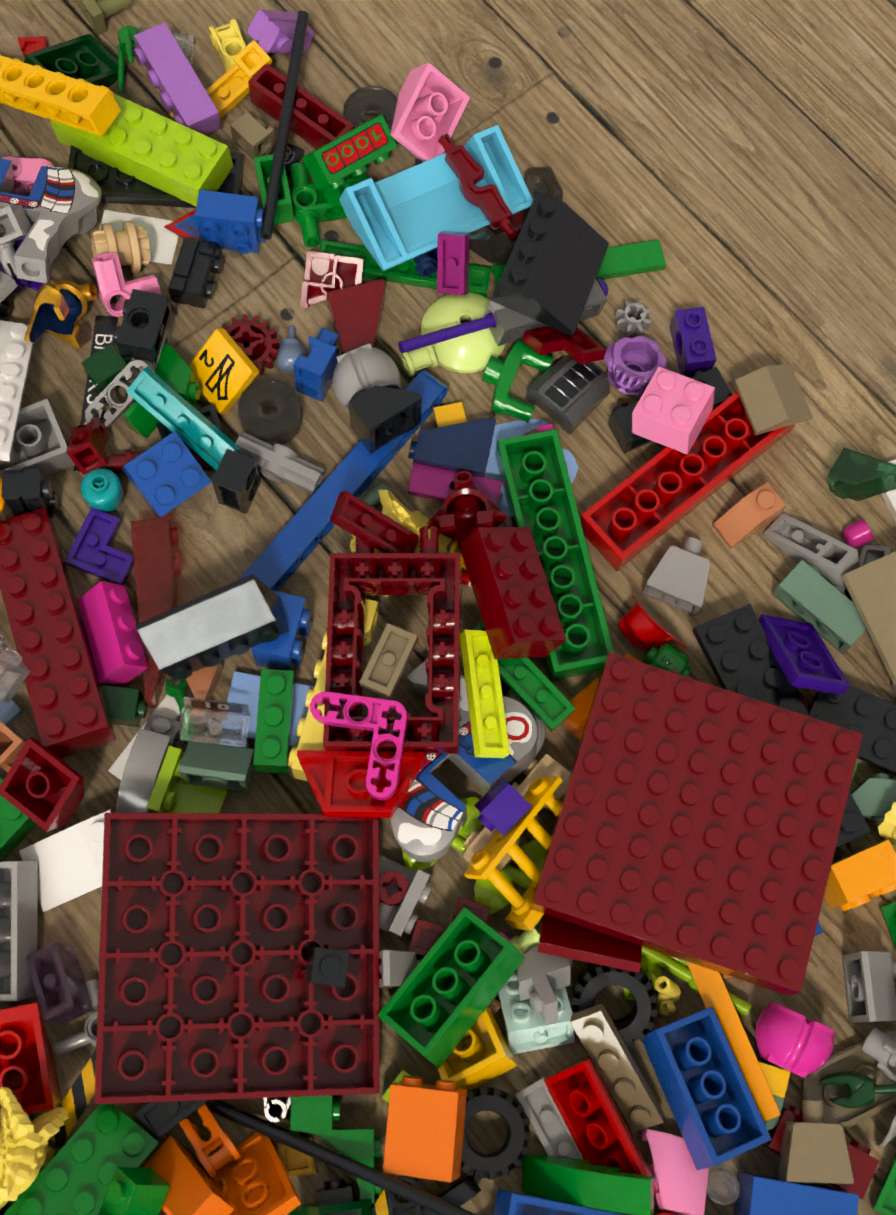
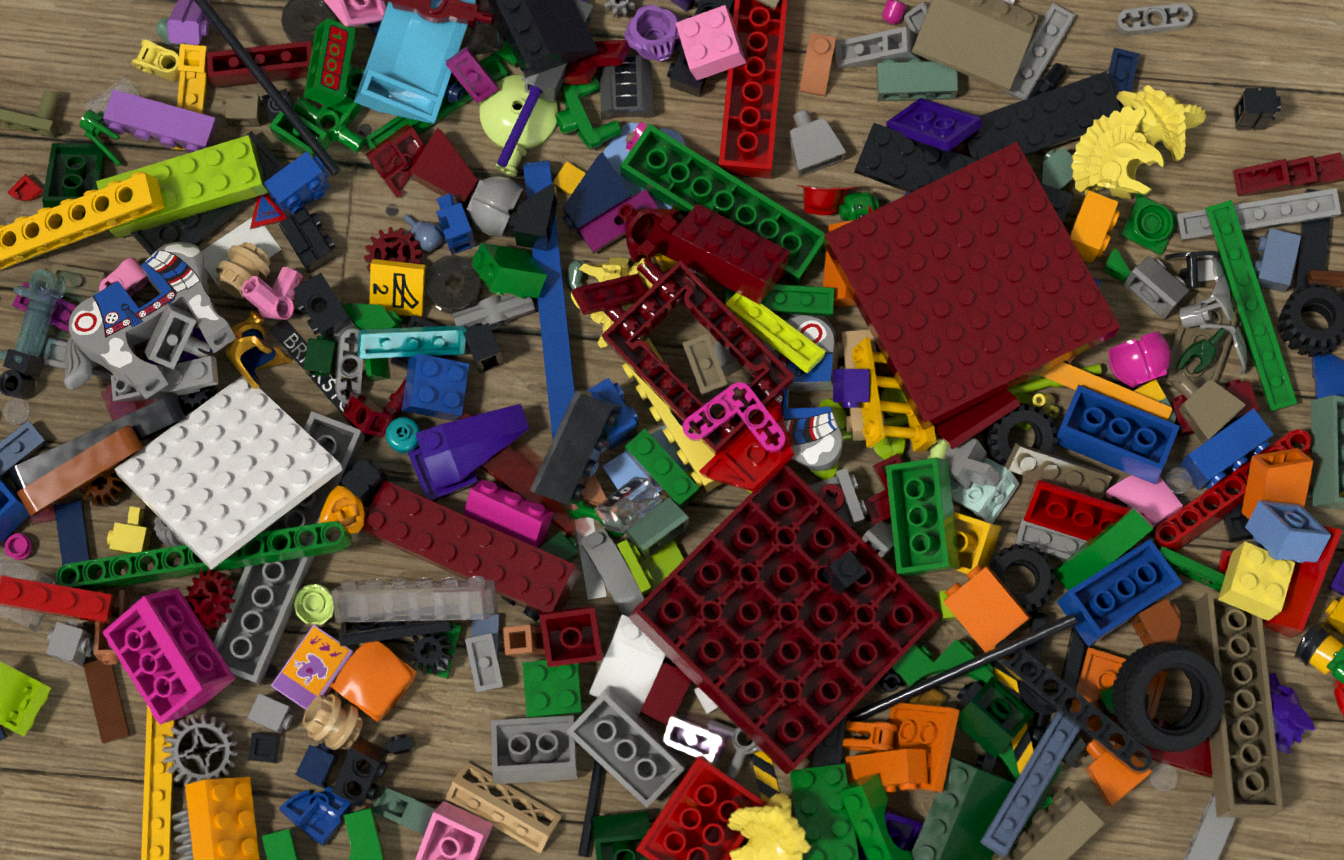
camera: 35 degrees left, 5 degrees up
none -> dark purple wedge [415,404,530,490]
none -> green brick [472,243,547,299]
none -> dark red panel [640,662,693,728]
none -> green slope [1102,248,1131,283]

